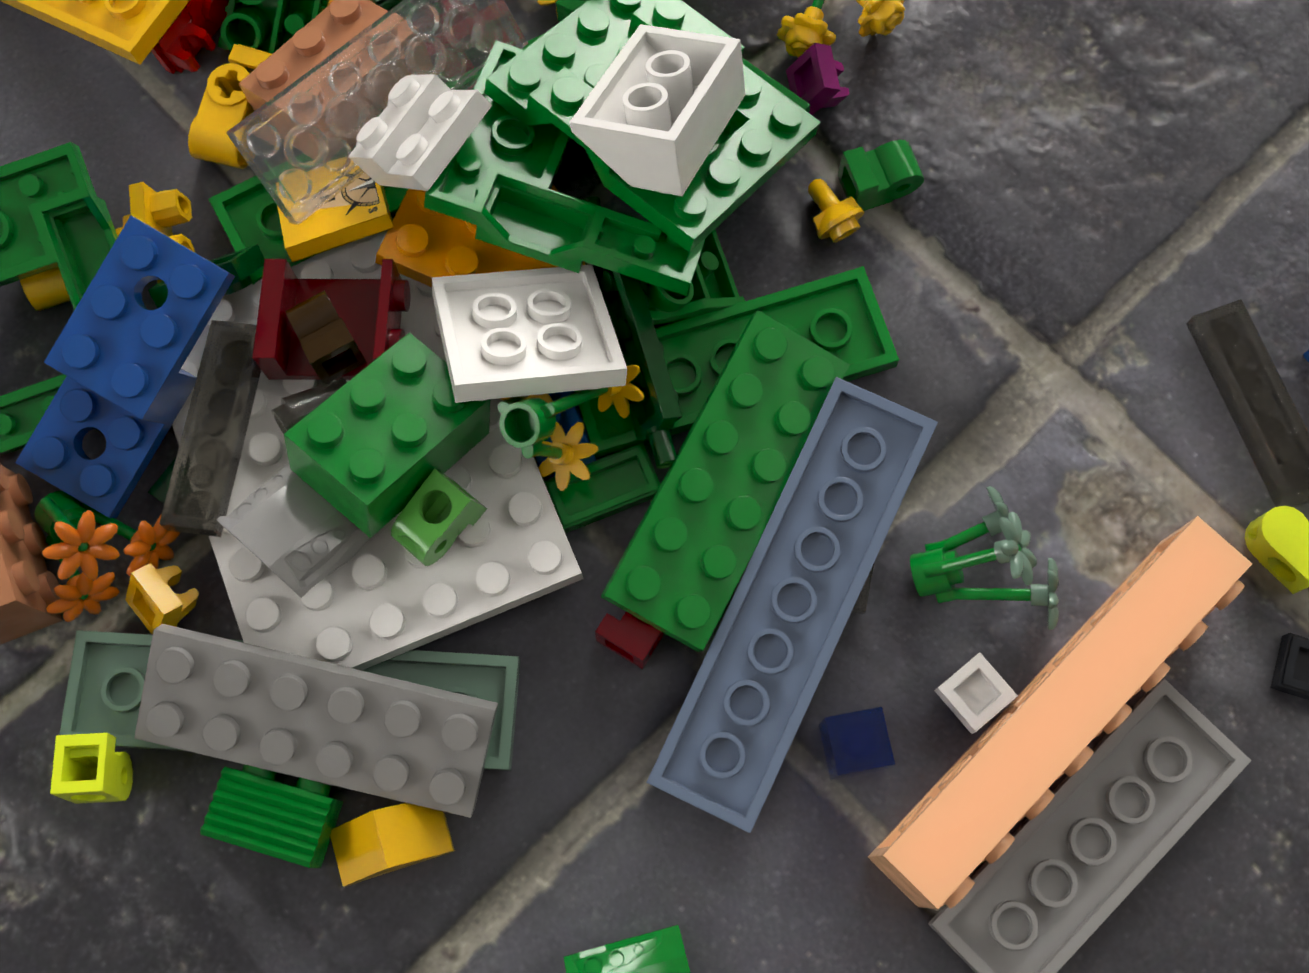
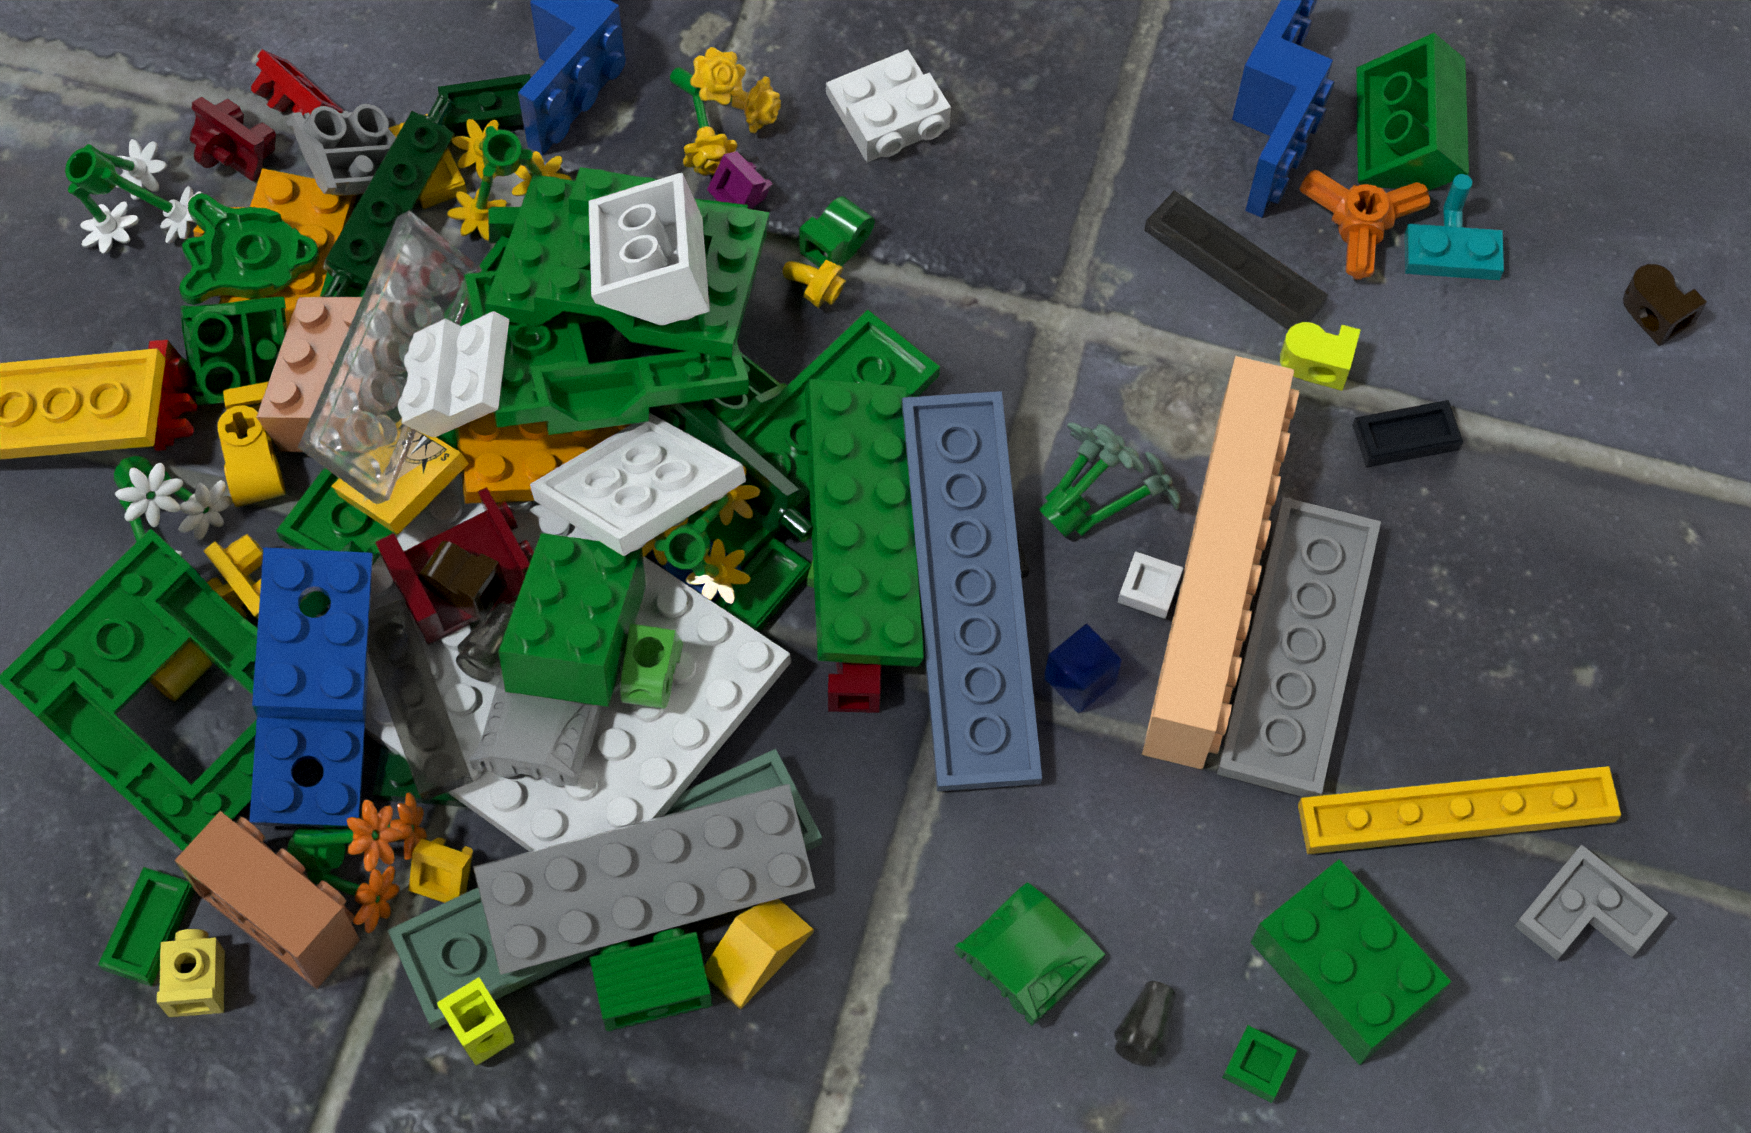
camera: 35 degrees left, 10 degrees down
none -> white plant [114,456,233,557]
none -> white plate [826,49,951,162]

